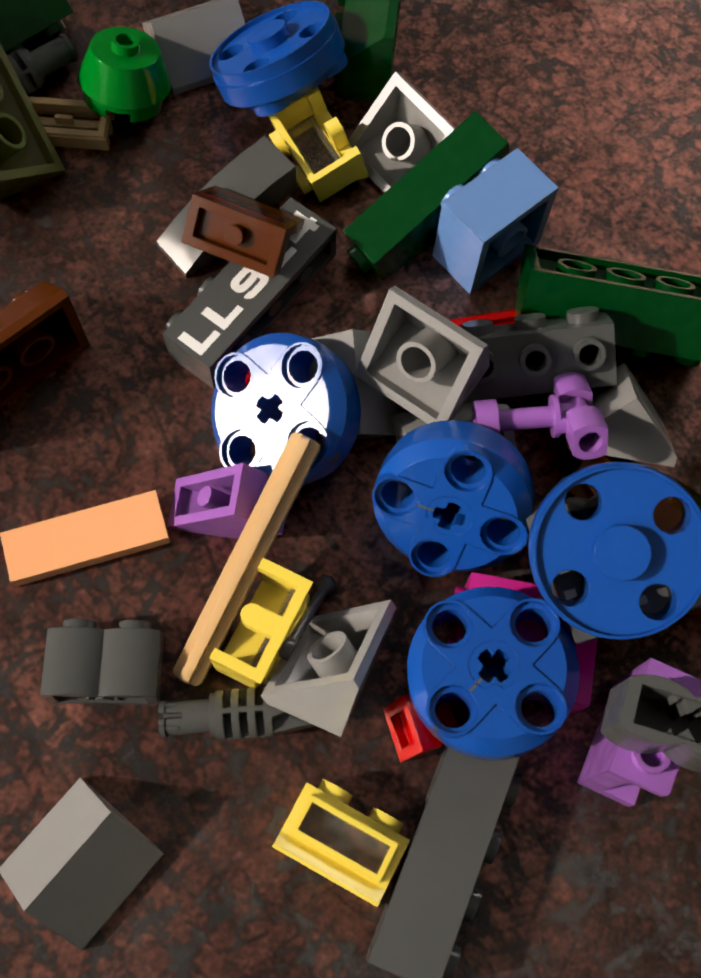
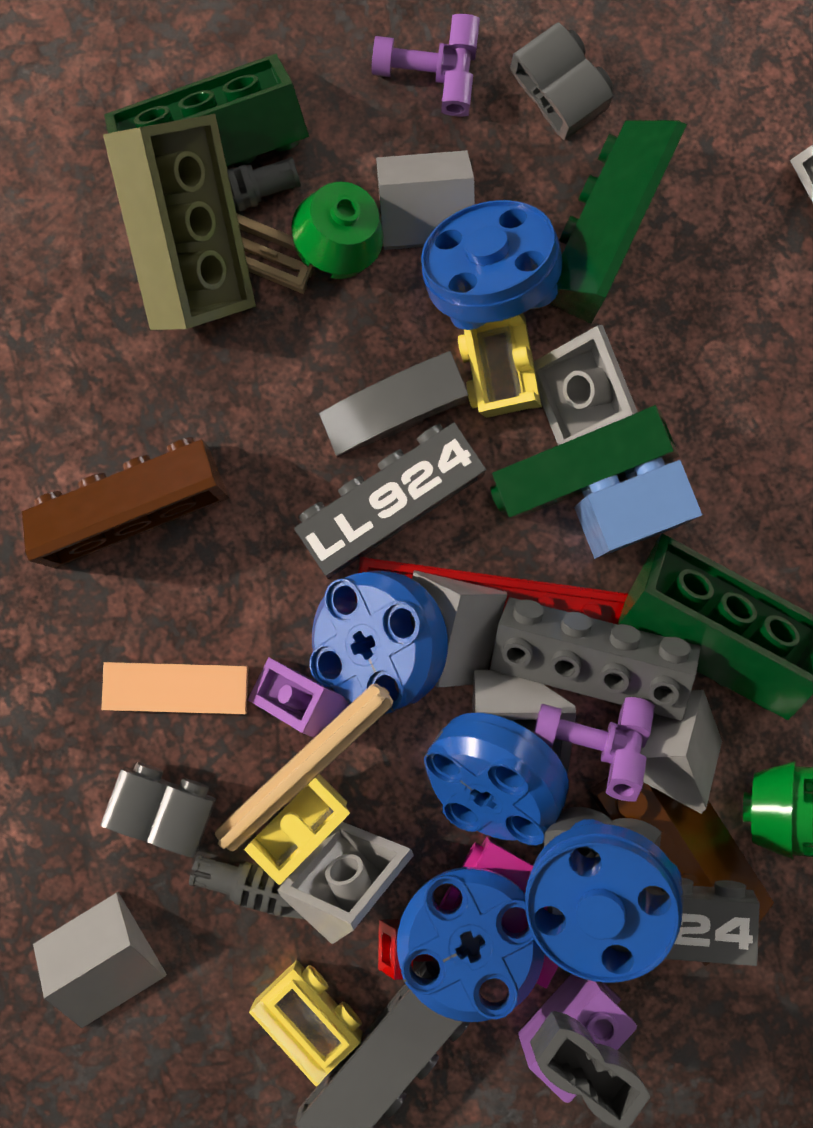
camera: 20 degrees right, 15 degrees up
reddish brown panel [181,186,305,278] -> none
dark grey hinge [279,575,336,661] -> none
light grey slope [354,285,490,424] -> none

